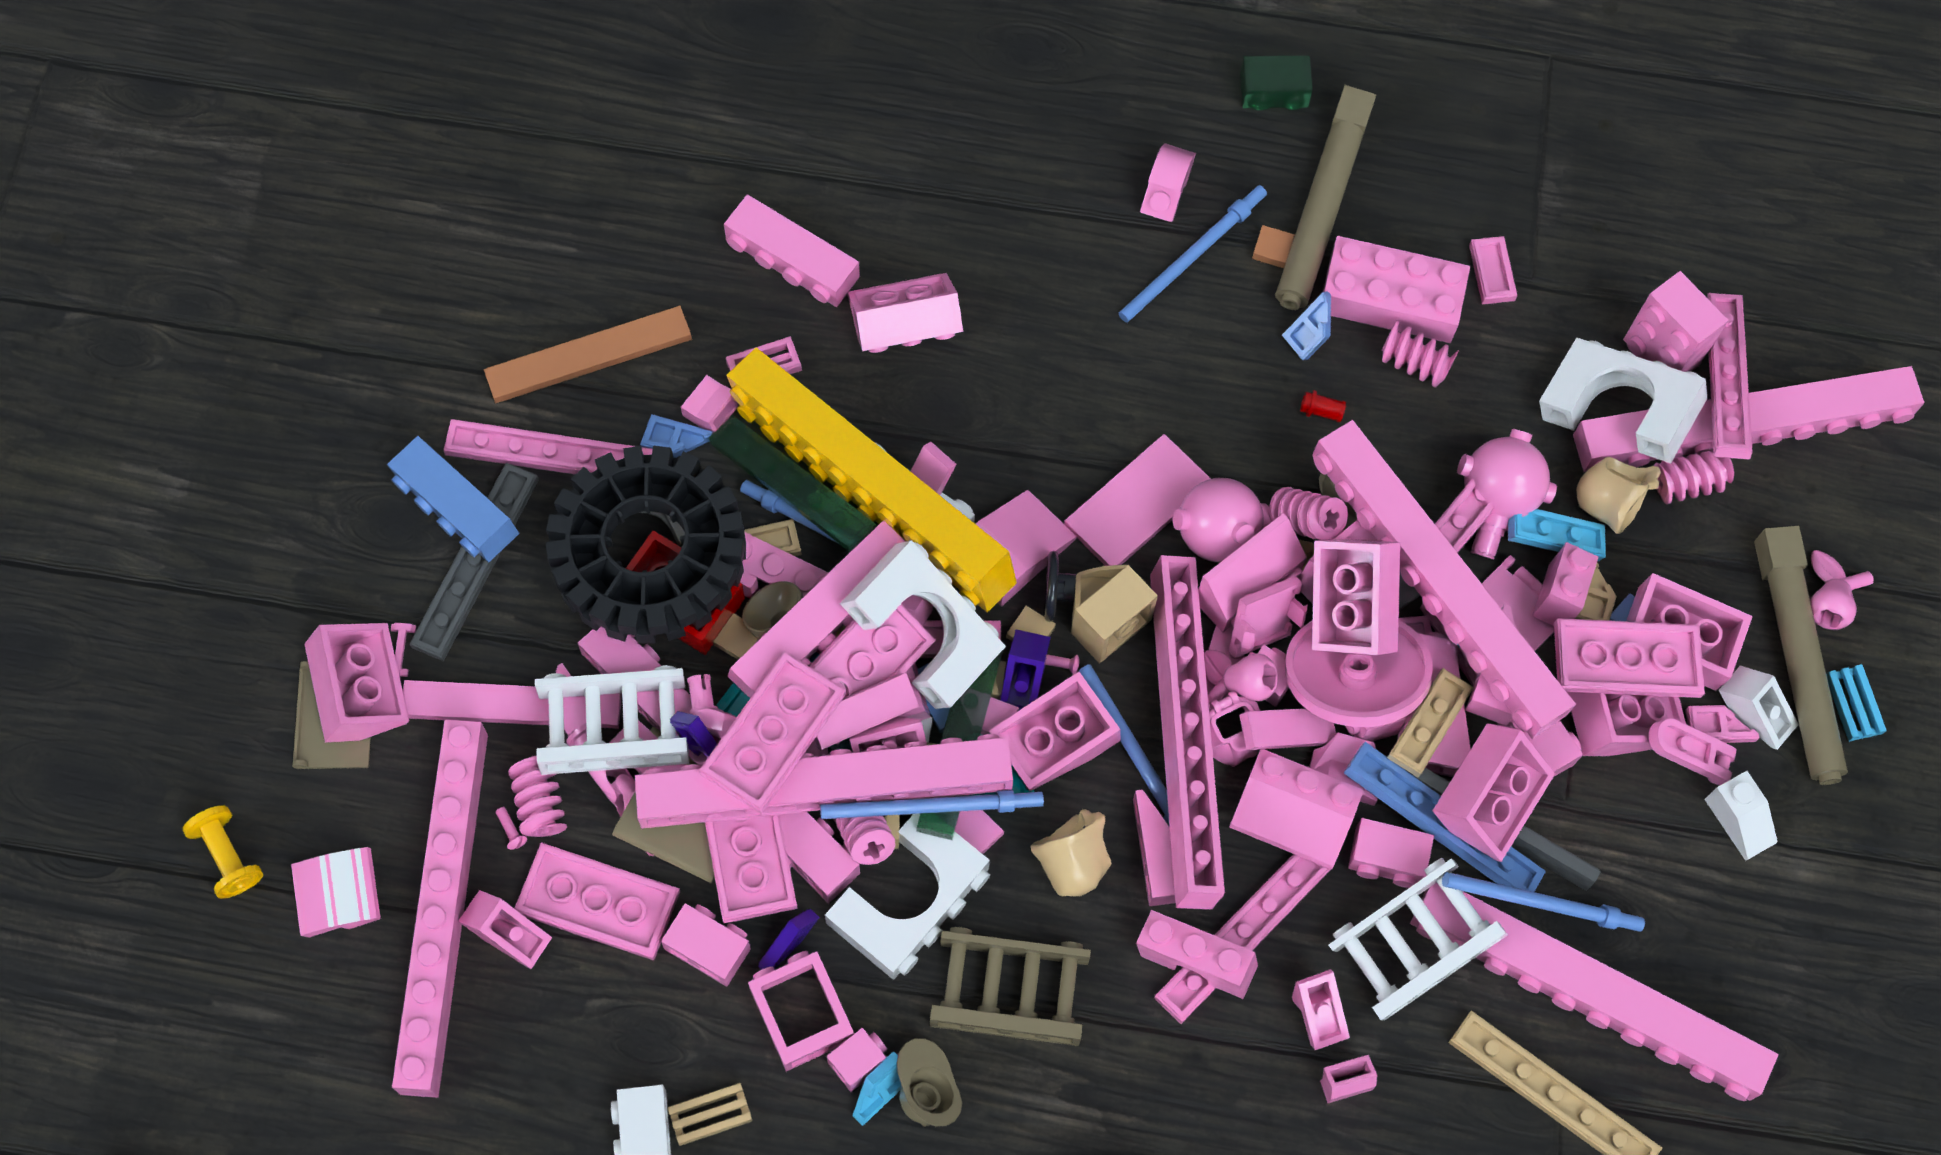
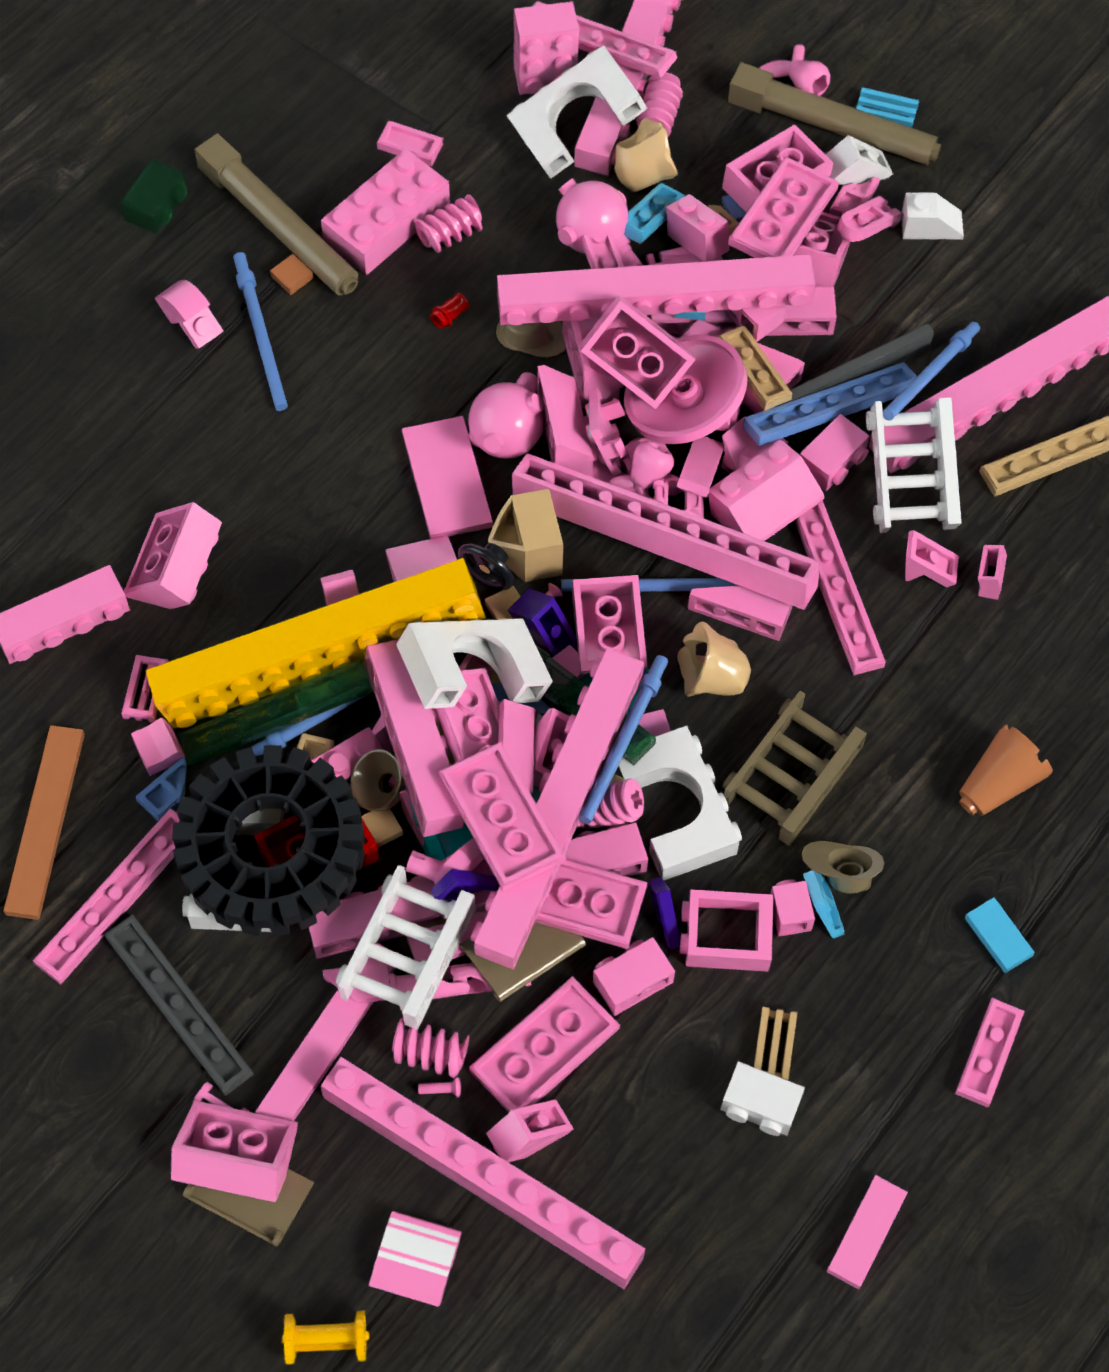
camera: 60 degrees left, 5 degrees down
medium blue brick [387,436,520,563] -> none
bright pink arch [1136,910,1258,999] -> none
bright pink piece [1269,487,1348,540] -> none
medium blue tile [1282,291,1331,360] -> none
bright pink slope [1432,723,1555,862] -> none

